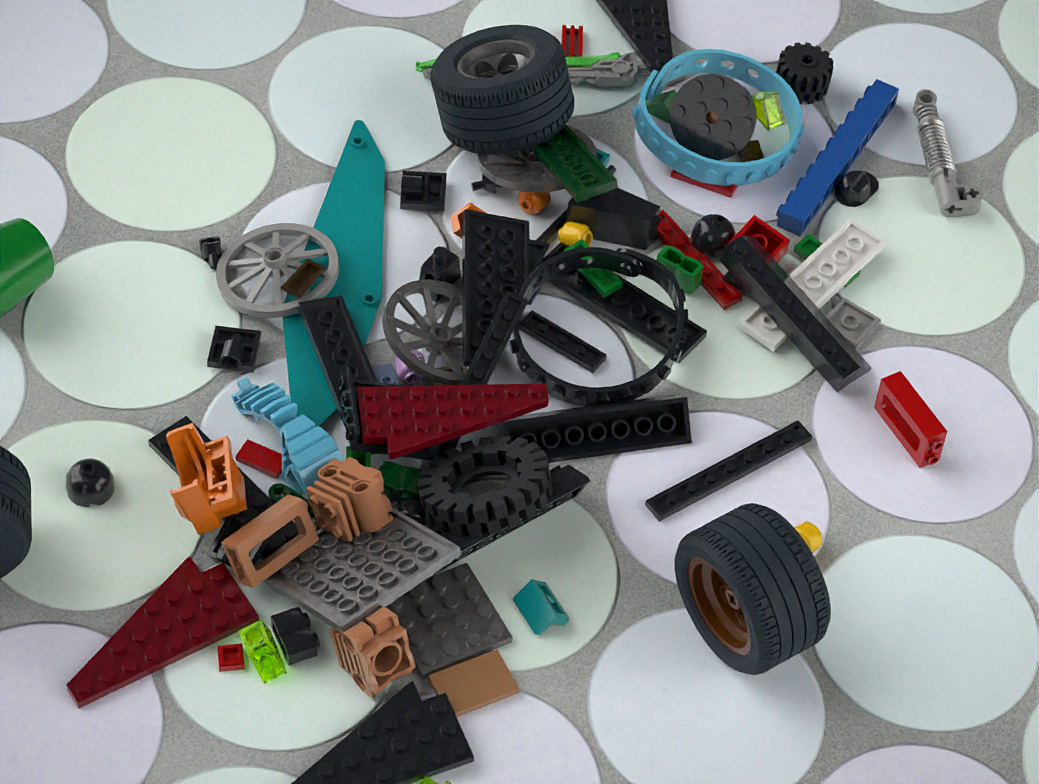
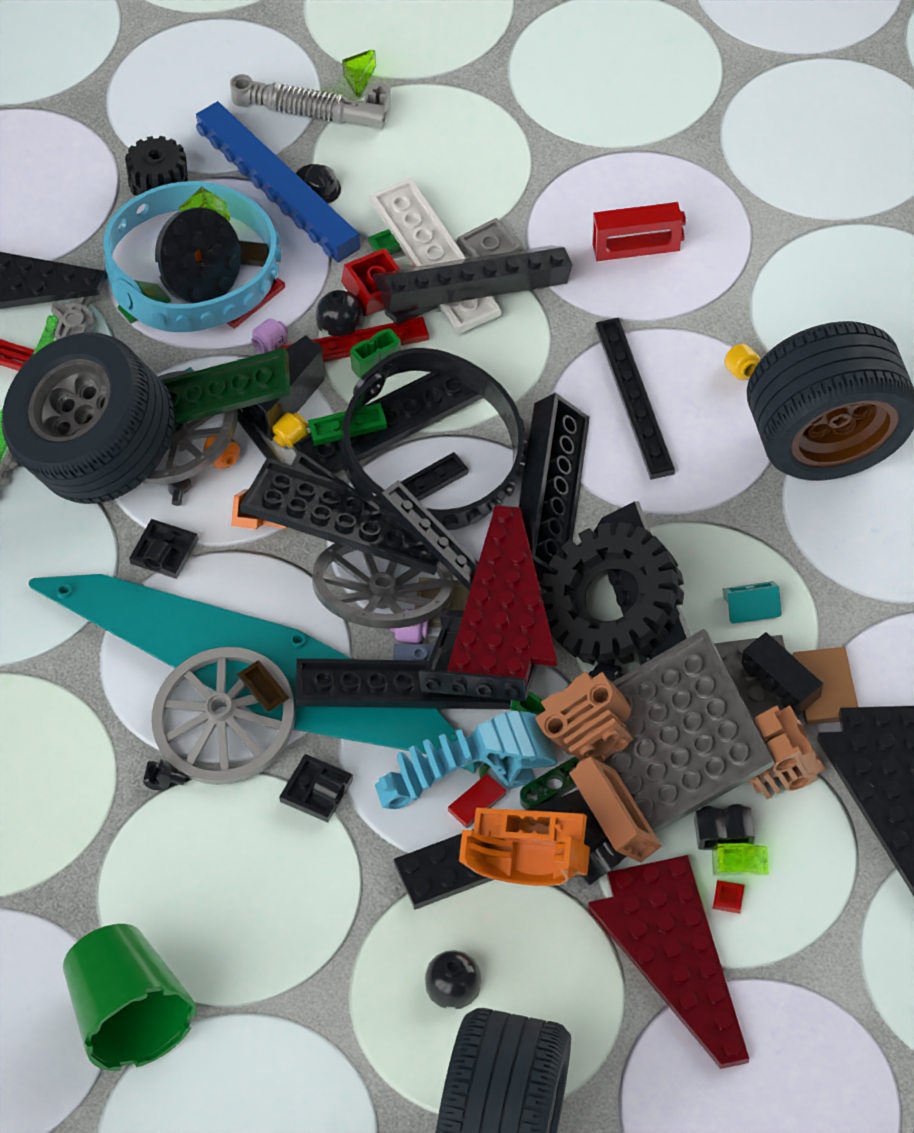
camera: 65 degrees left, 5 degrees up
dark green brick [378,461,423,503] -> none
black torso [419,246,461,303] -> none
none -> lavender head [251,319,288,354]
none -> clear neon green slope [342,49,376,98]
none -> black brick [741,632,824,715]

